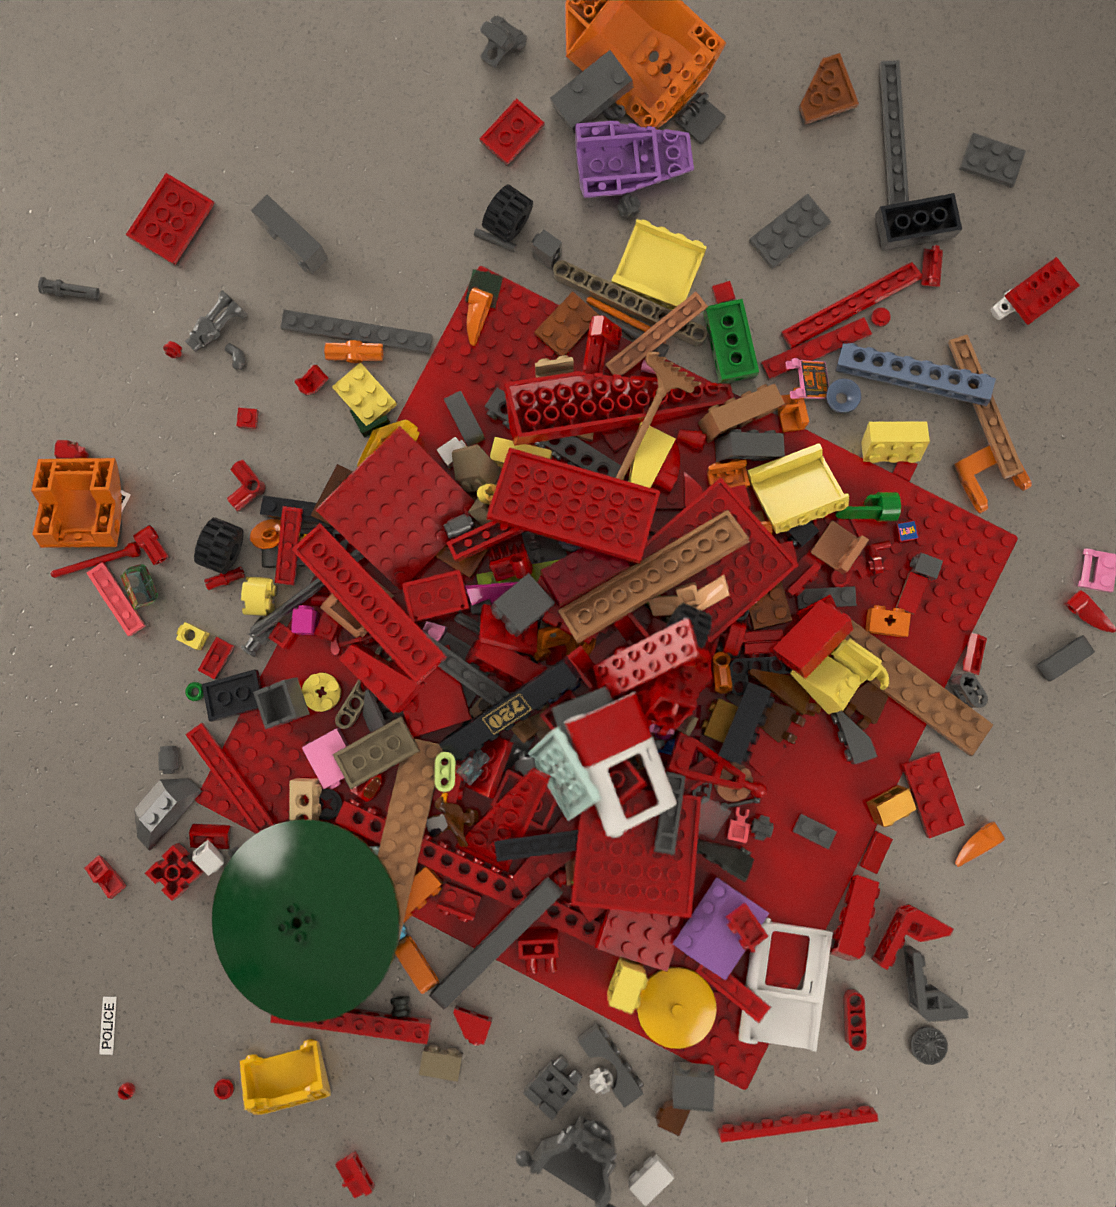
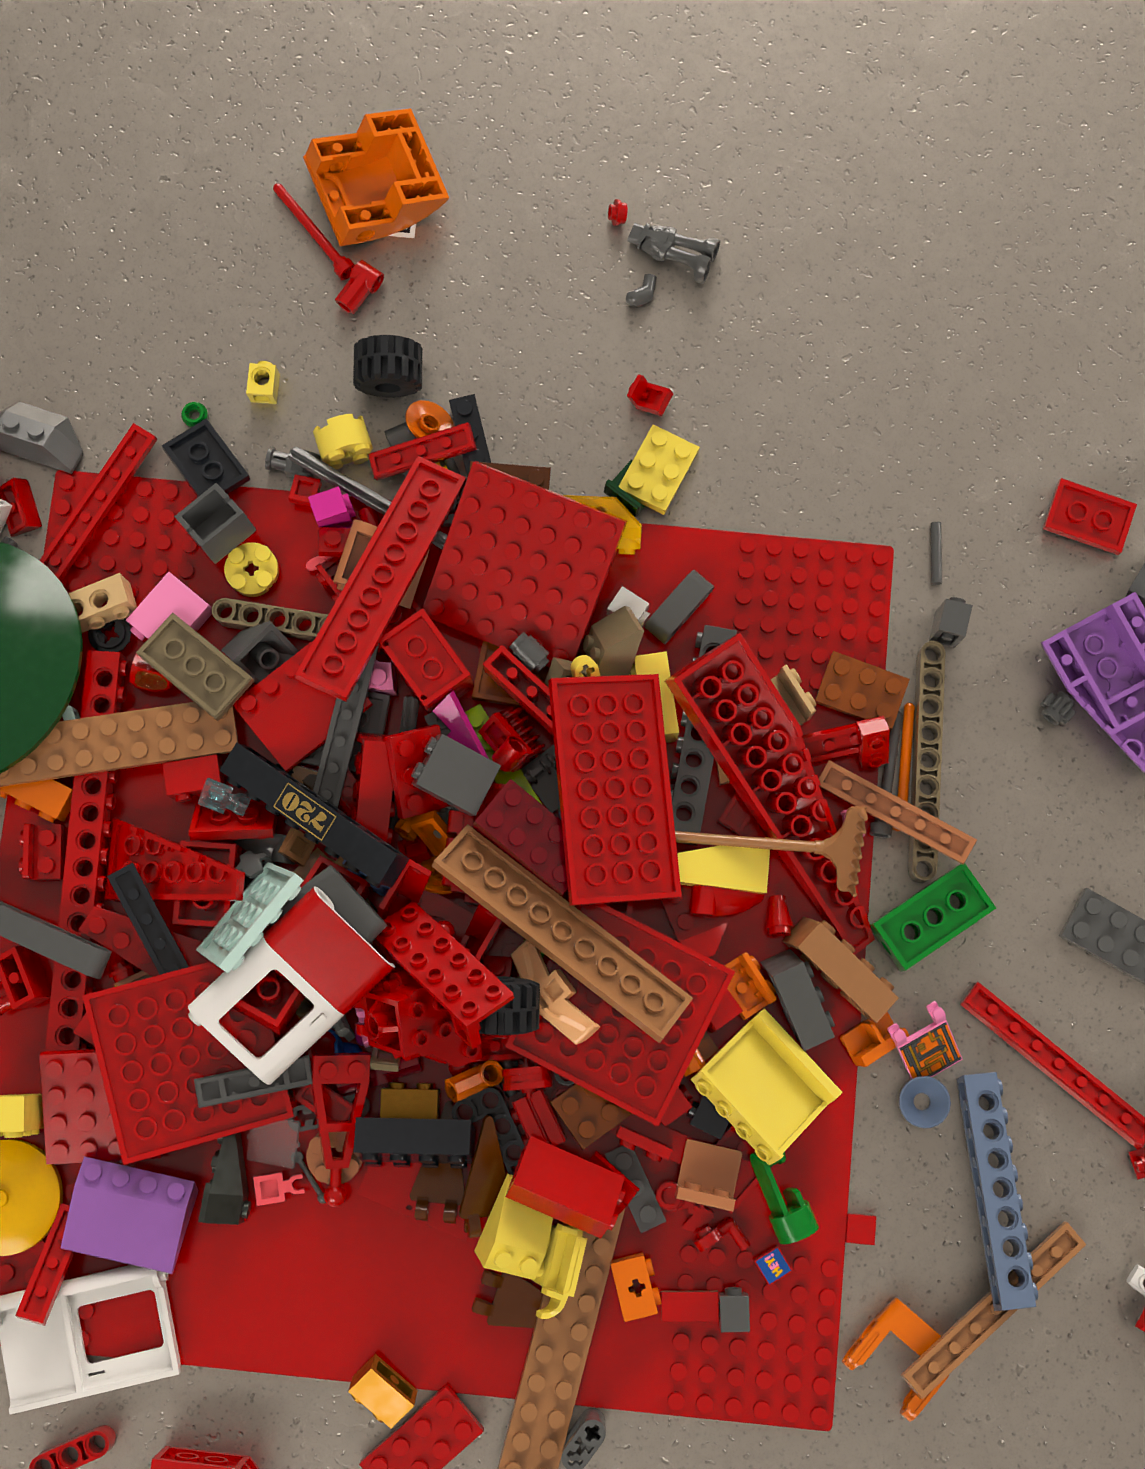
camera: 70 degrees right, 5 degrees down
dark grey pin [38,277,100,300] -> none
red rock [54,440,89,459] -> none
coral plate [87,562,146,636] -> none
clear light blue piece [120,564,158,609] -> none
red plate [126,173,215,265] -> none
dark grey brick [158,746,179,774] -> none
red plate [198,637,235,680] -> none
red pin [204,566,245,590] -> none
red piece [227,459,266,511] -> none
red plate [236,408,258,429] -> none
dark grey brick [251,194,328,274] -> none
dark grey plate [280,309,433,354] -> none
orange piece [324,340,384,363] -> none
red wedge [339,644,427,714] -> none
reddish brown animal [426,793,479,847] -> none
yellowish green plate [434,752,455,792] -> none
piece [465,269,503,309] -> none
orange piece [467,288,493,346] -> none
black wheel [482,184,533,243] -> none
light yellow panel [611,219,707,311] -> none
red tile [712,281,736,304] -> none
red bracket [726,902,769,953] -> none
dark grey gear [751,815,774,841] -> none
red plate [761,317,872,380] -> none
dark grey plate [792,813,837,849] -> none
red wedge [830,875,880,961] -> none
dark grey slope [831,711,877,764] -> none
red slope [859,831,893,874] -> none
light yellow brick [861,422,930,463] -> none
red plate [871,307,891,327] -> none
red plate [963,633,987,675] -> none

